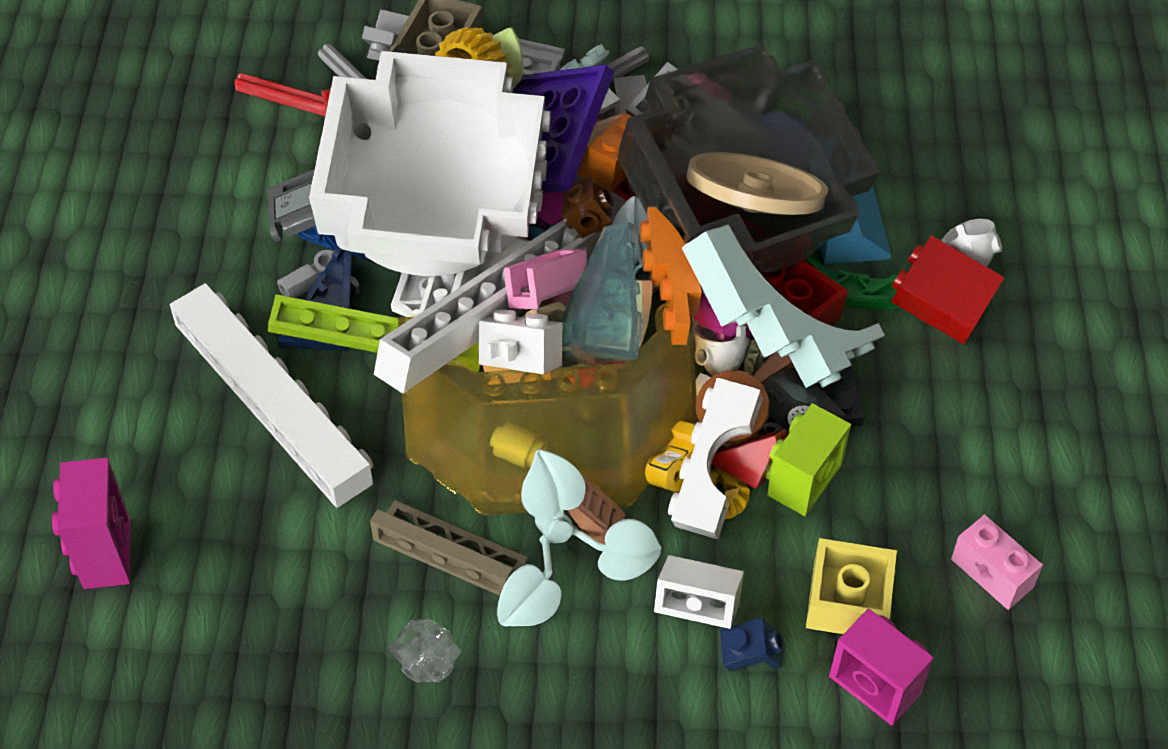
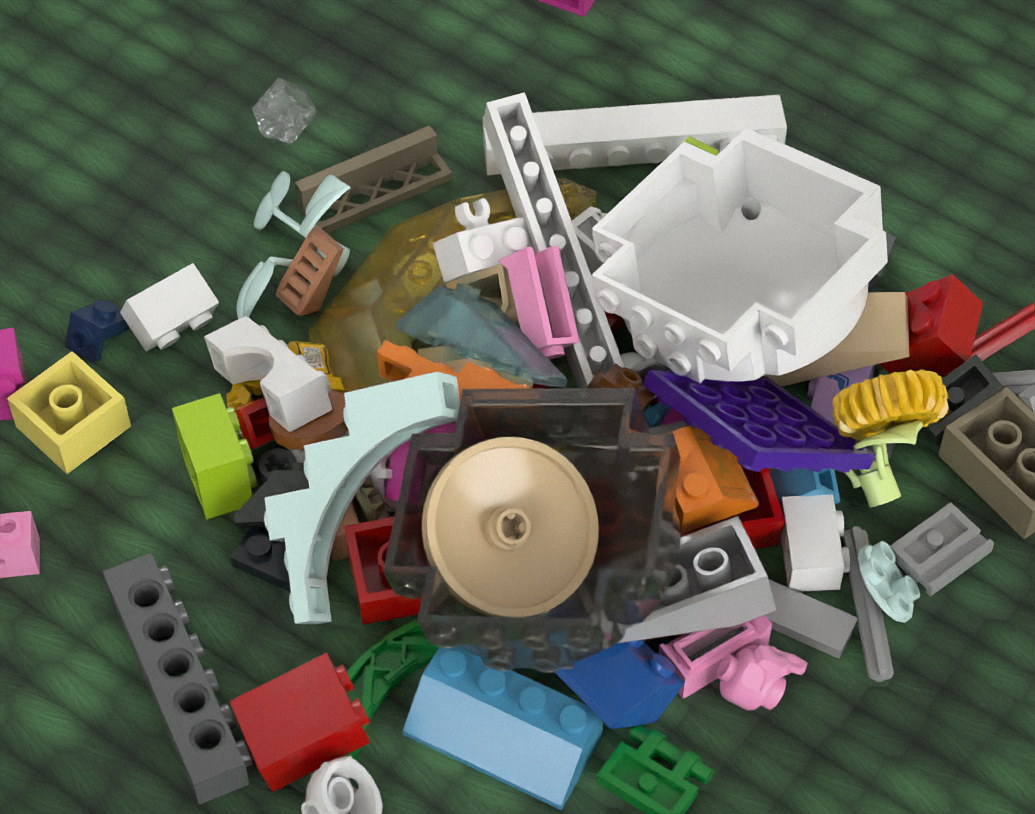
camera: 125 degrees right, 0 degrees up
none -> dark grey brick [102,553,253,805]

